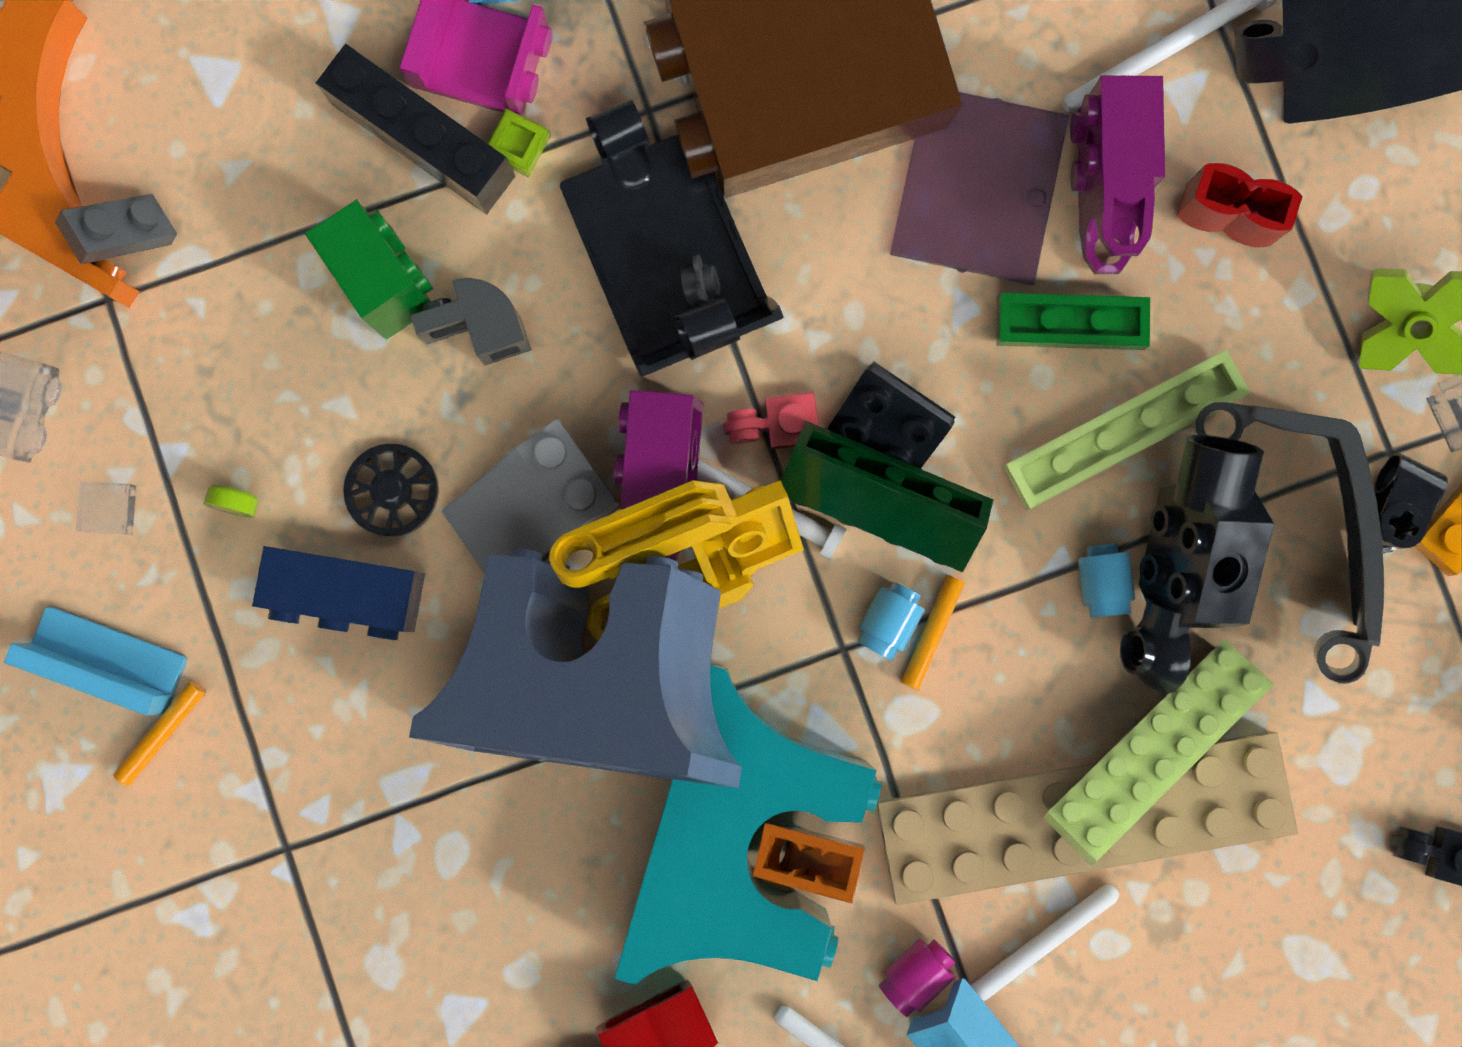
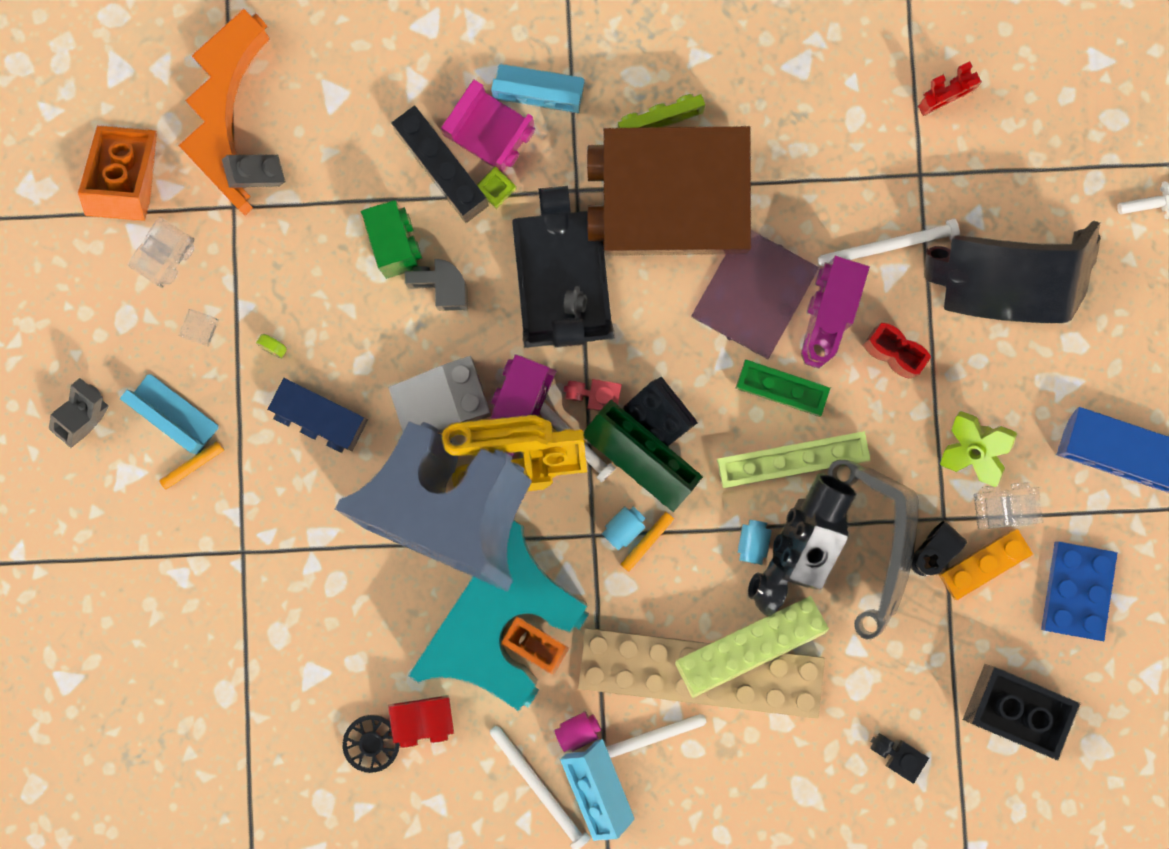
camera: 15 degrees right, 0 degrees up
black wheel [343,444,439,537] -> none

